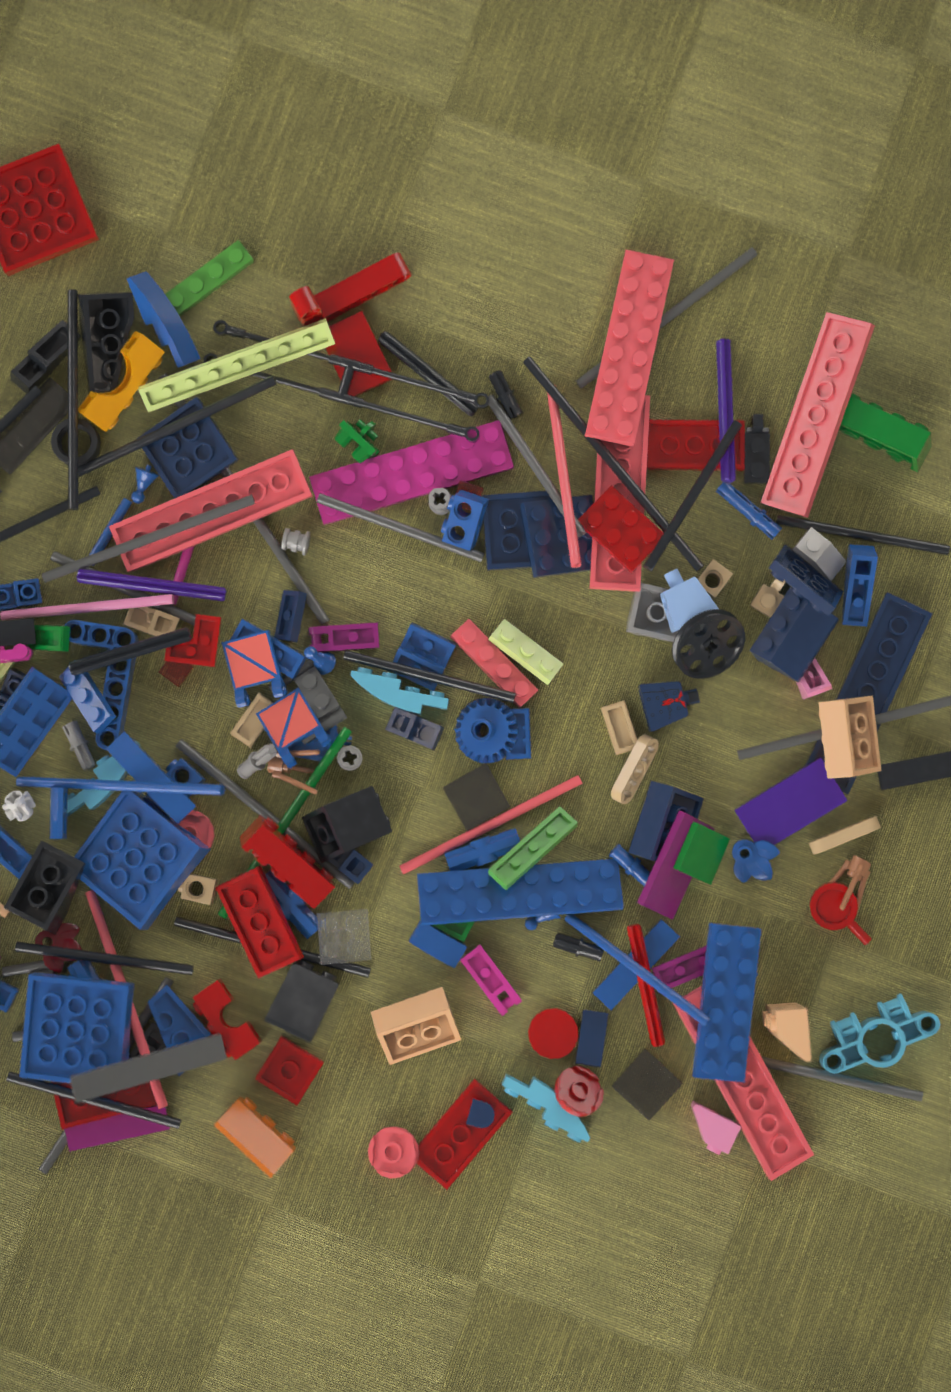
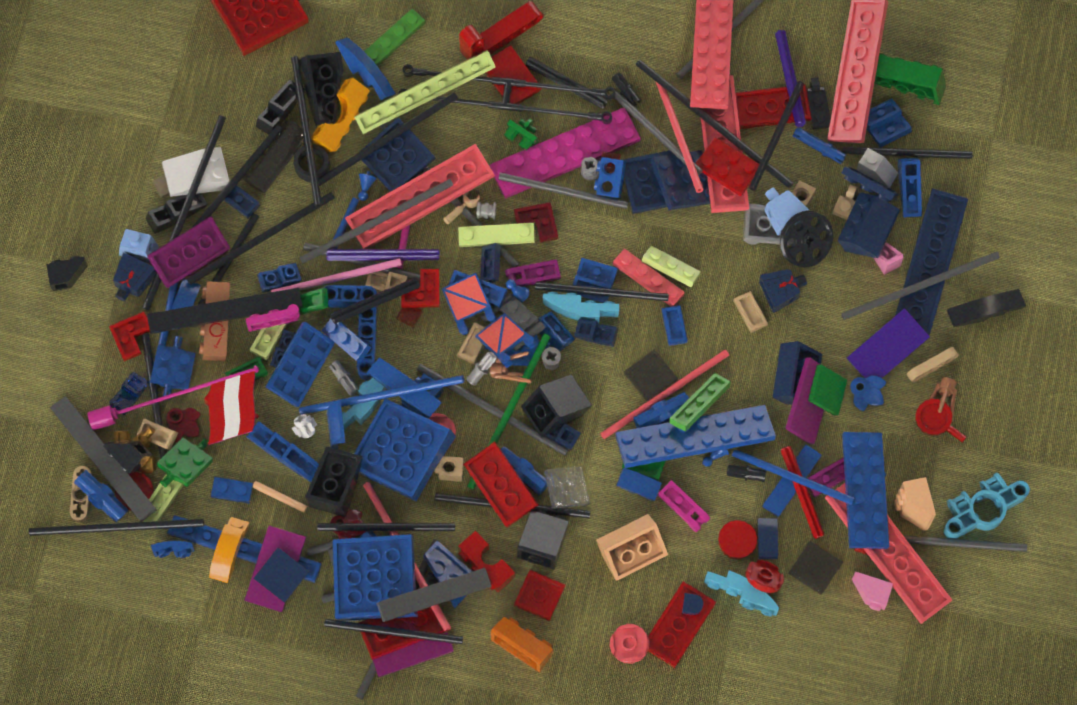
camera: 10 degrees left, 15 degrees down
red wedge [239,815,335,909] -> none
blue gear [454,698,518,763] -> none
blue pin [609,844,651,886] -> none
tan beam [611,734,659,805] -> none
light nougat slope [819,696,881,778] -> none
none -> tan piece [444,192,480,224]
none -> yellowish green plate [458,223,535,247]
none -> dark red plate [514,202,558,243]
none -> blue slope [538,311,575,351]
none -> blue slope [867,98,912,148]

